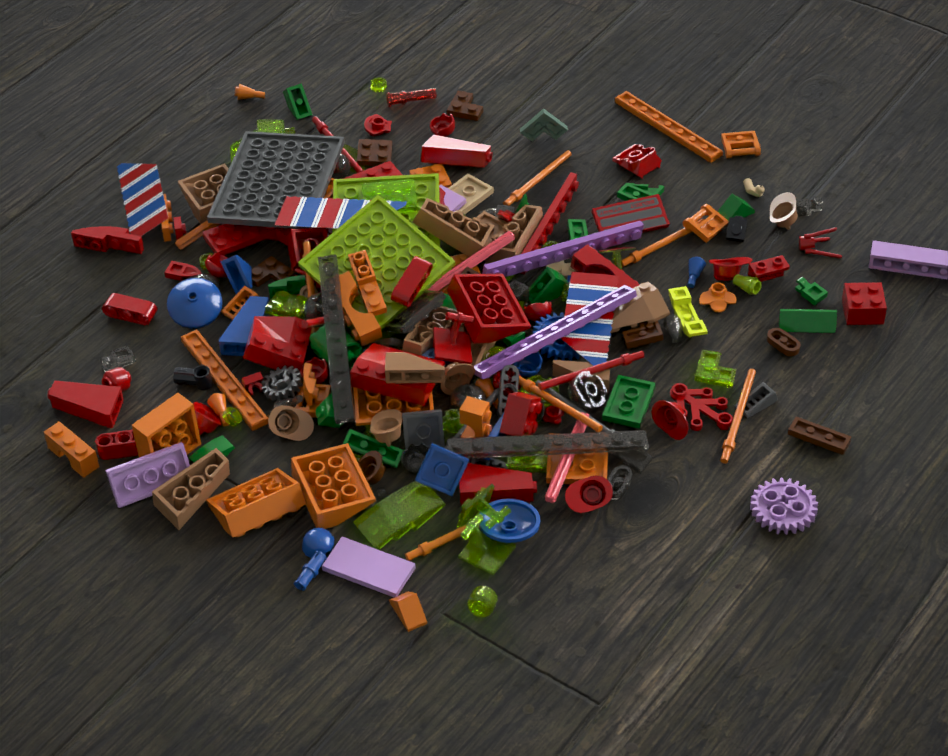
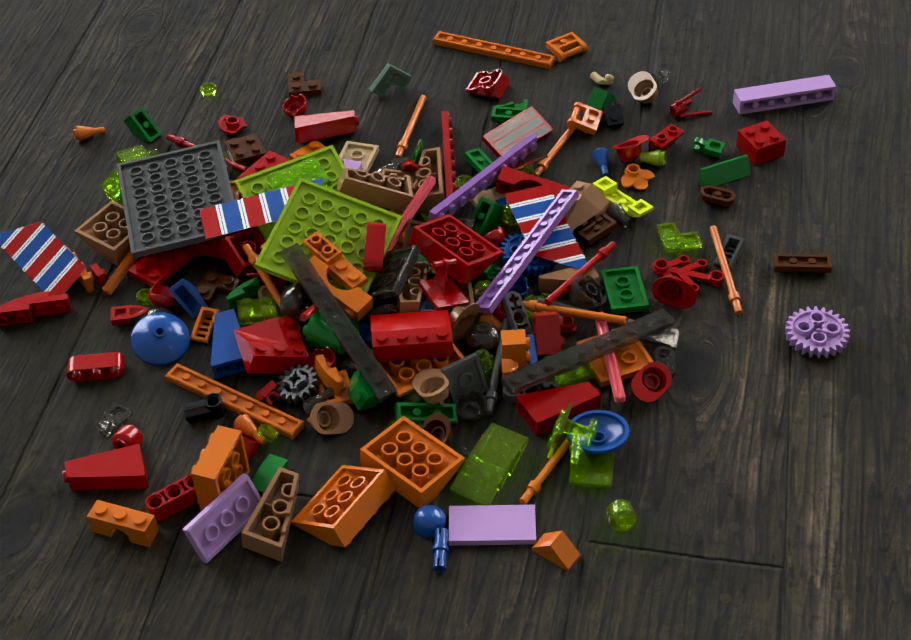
camera: 25 degrees left, 0 degrees up
medium nougat slope [385,352,446,383] -> none
clear red pin [386,88,437,107] -> none
blue plate [415,443,469,496] -> none

